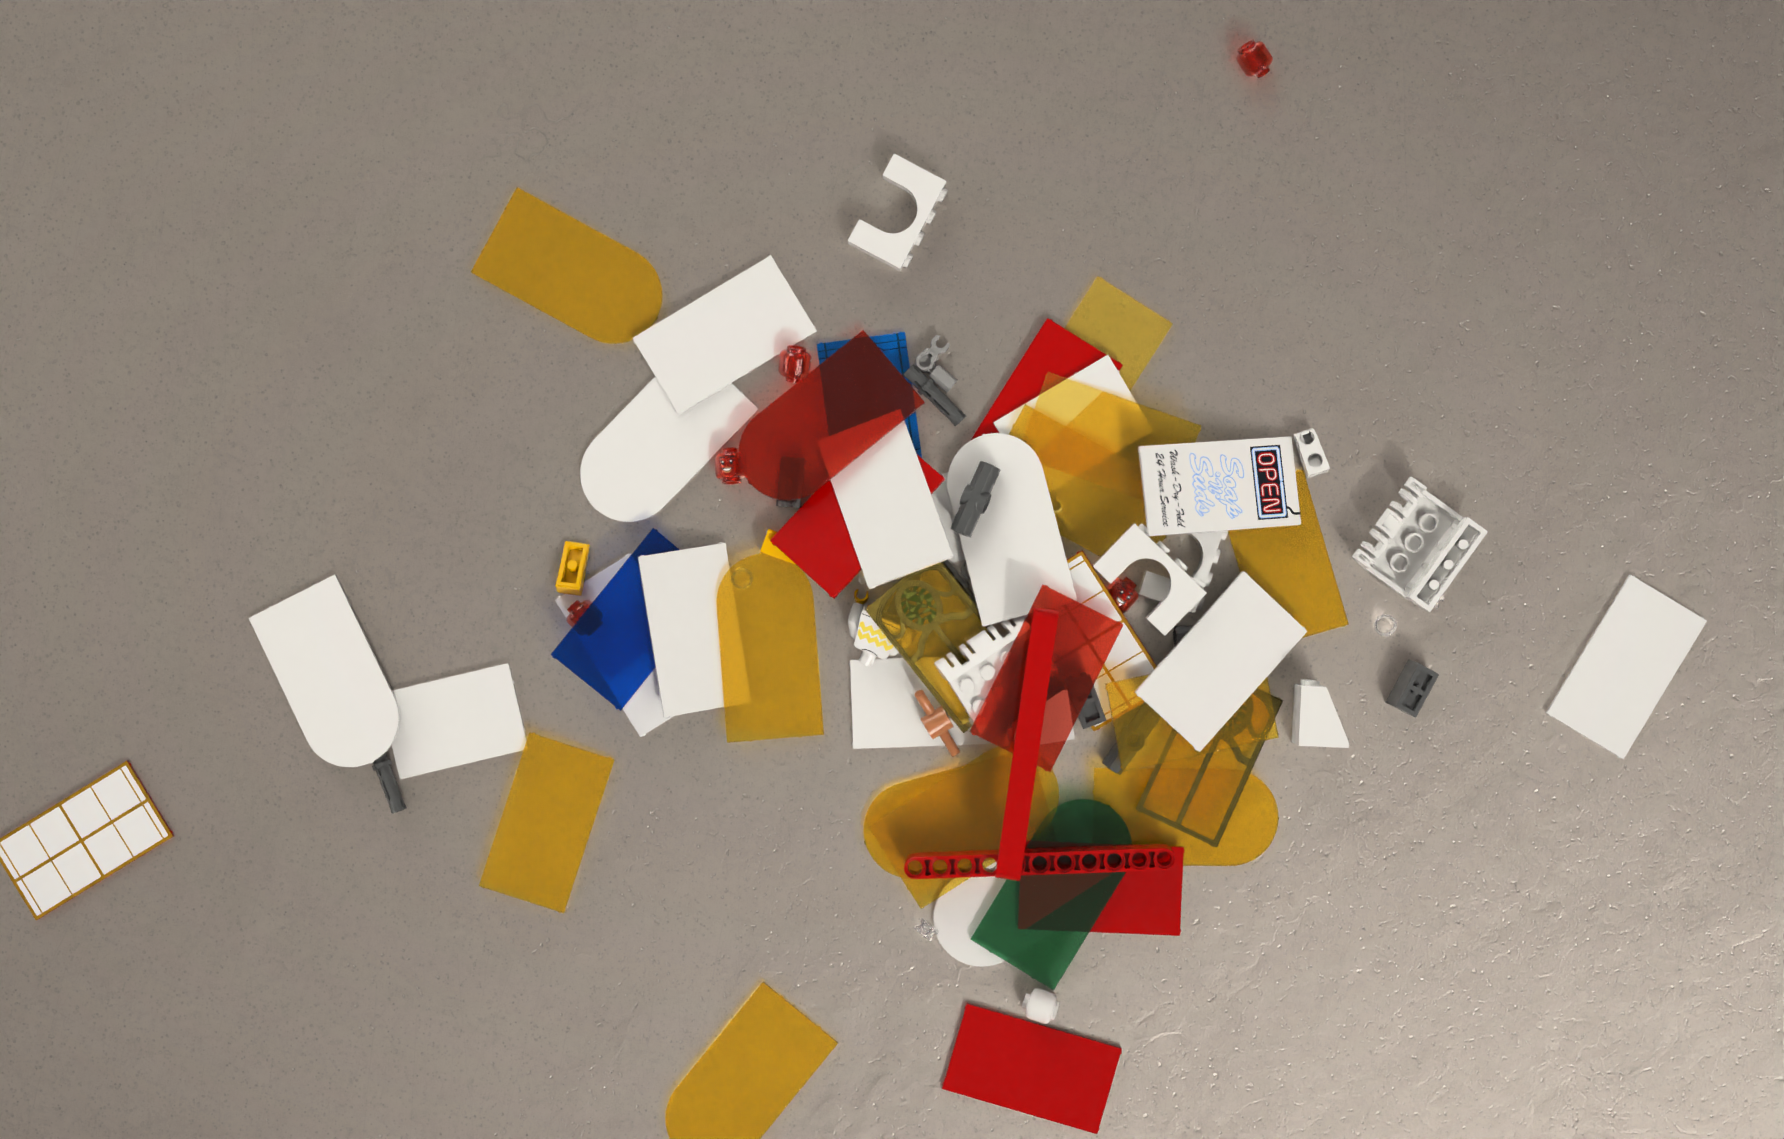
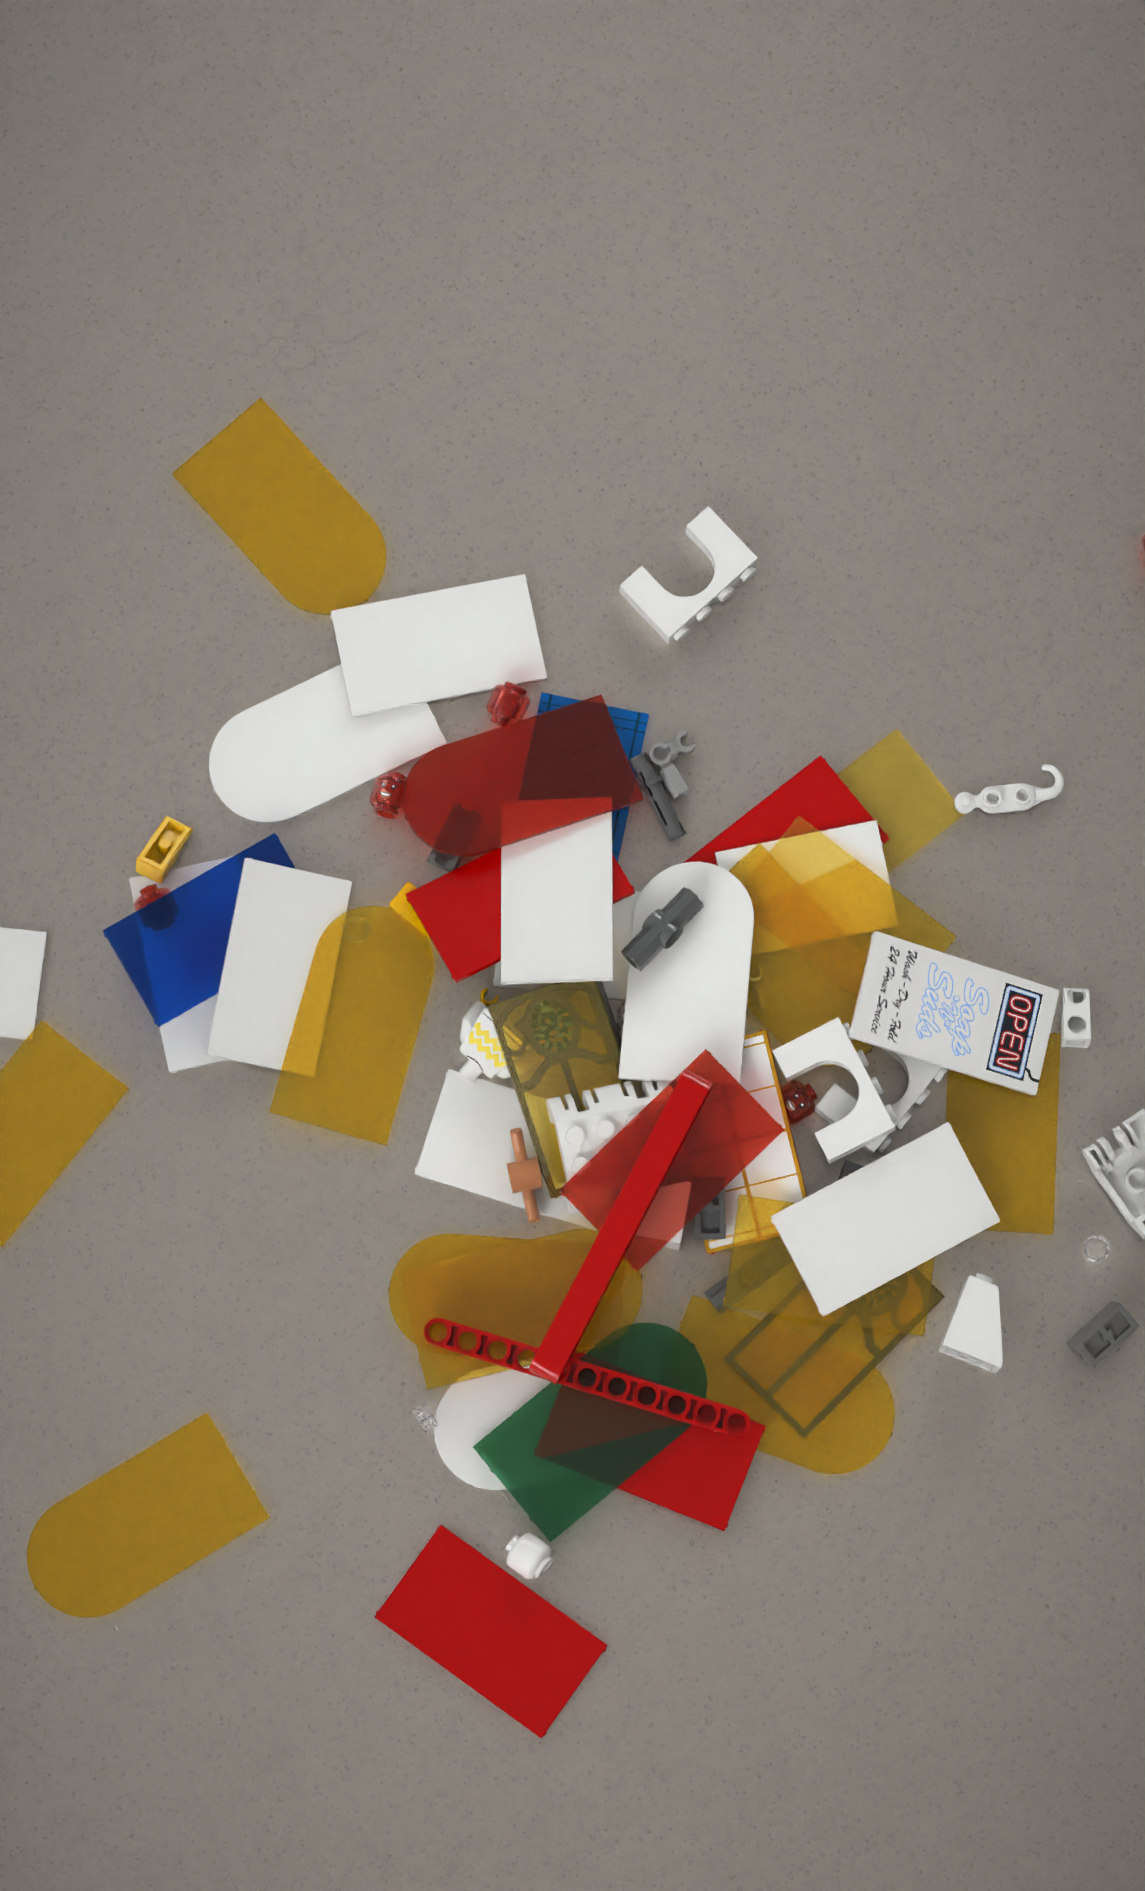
camera: 15 degrees right, 10 degrees down
none -> white piece [954,765,1064,814]

